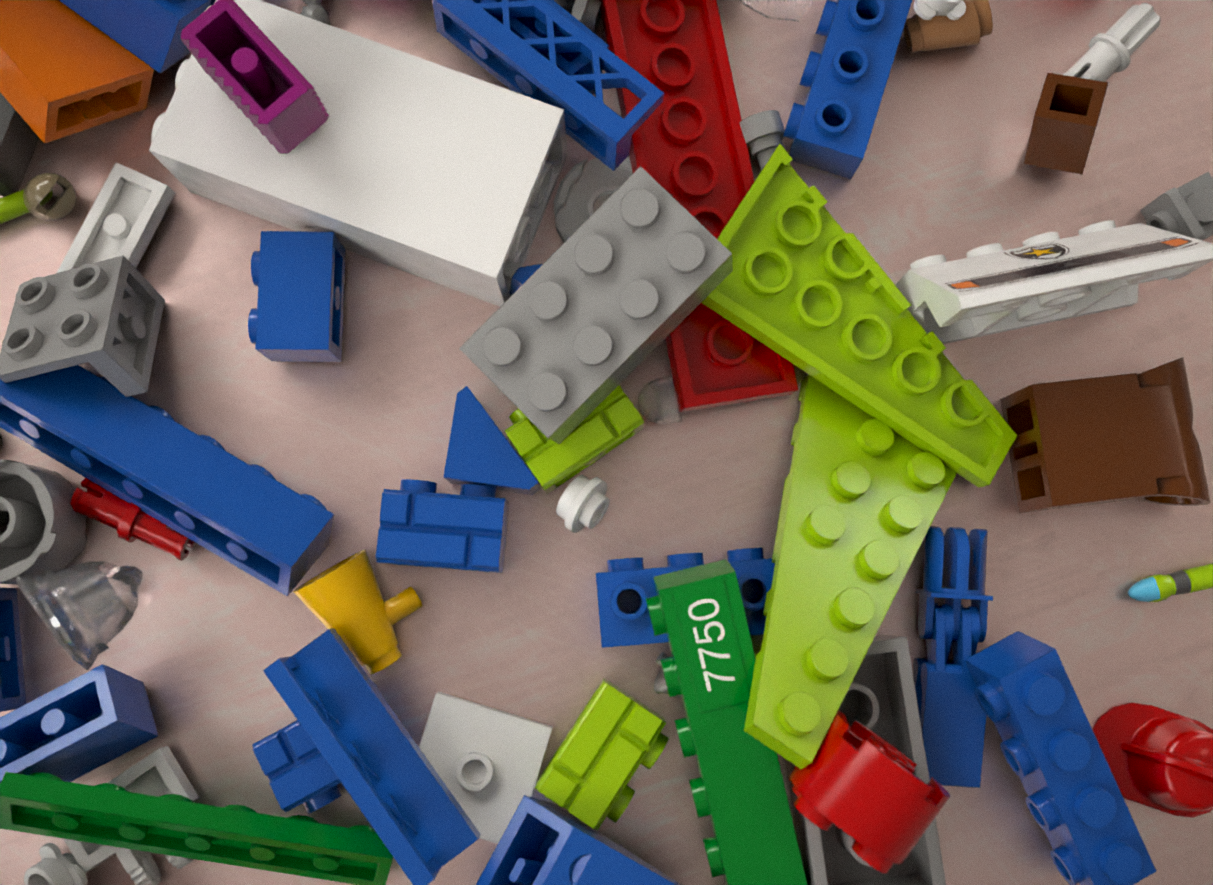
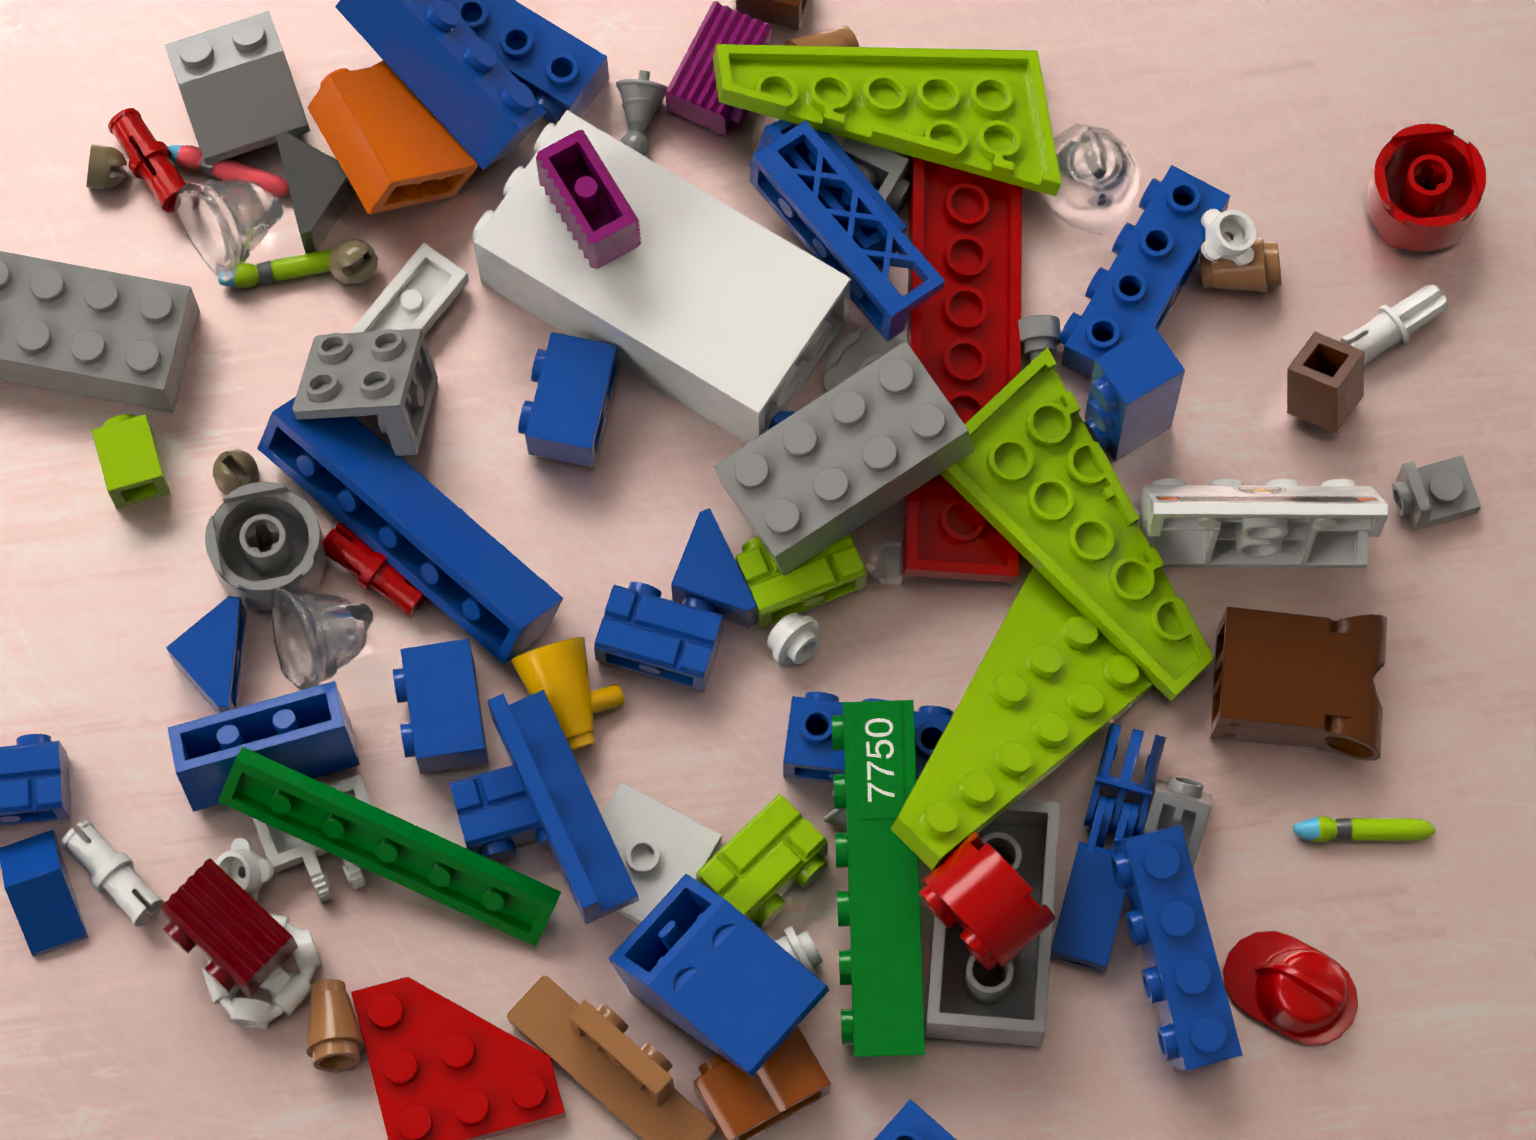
camera: 15 degrees right, 10 degrees down
none -> blue brick [393,638,489,774]
none -> white plate [775,926,823,978]
none -> blue brick [1084,325,1185,462]
none -> light grey bracket [1143,776,1212,869]

